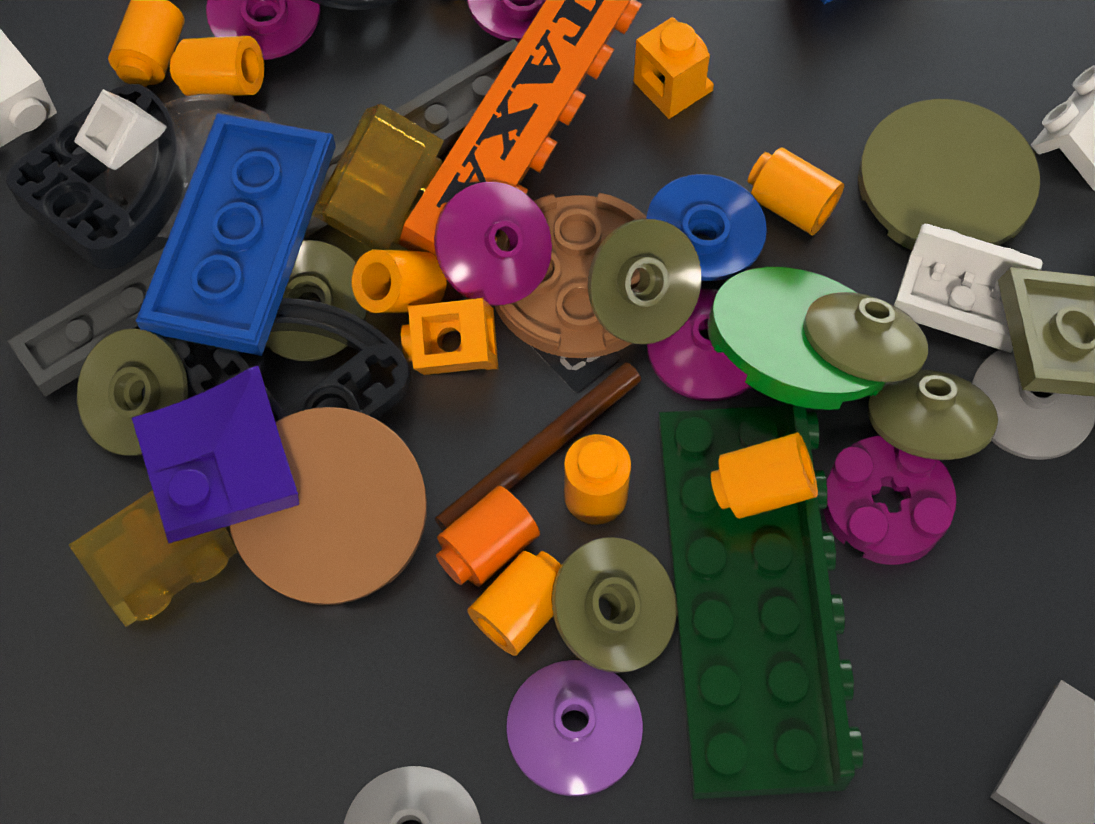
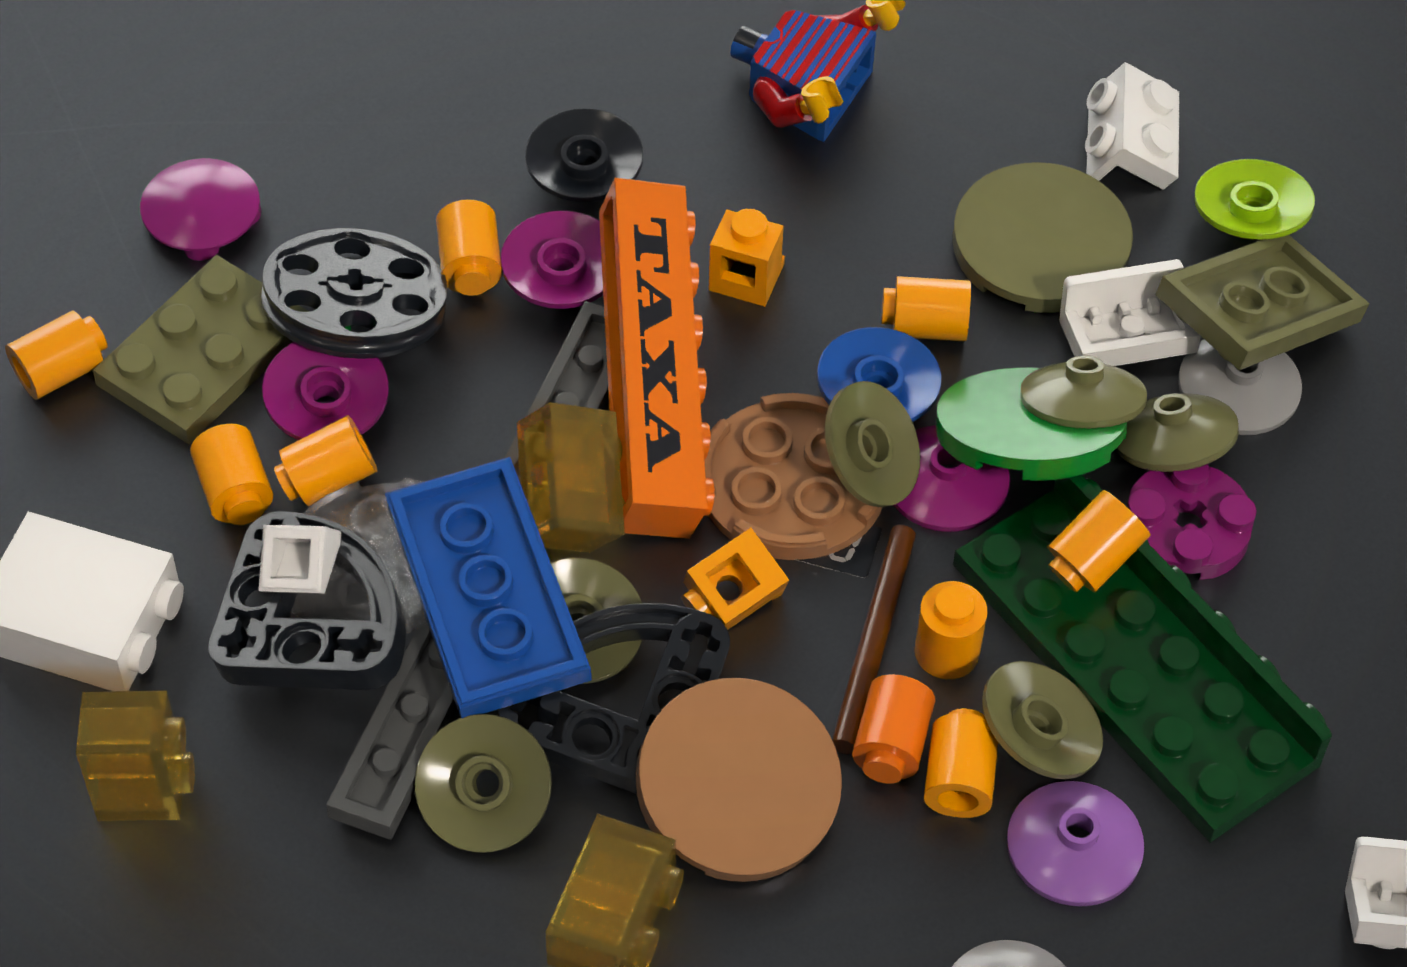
camera: 35 degrees left, 10 degrees down
dark purple plate [132,366,299,544] -> none
light orange brick [352,250,447,313] -> none
magenta dish [434,182,552,306] -> none

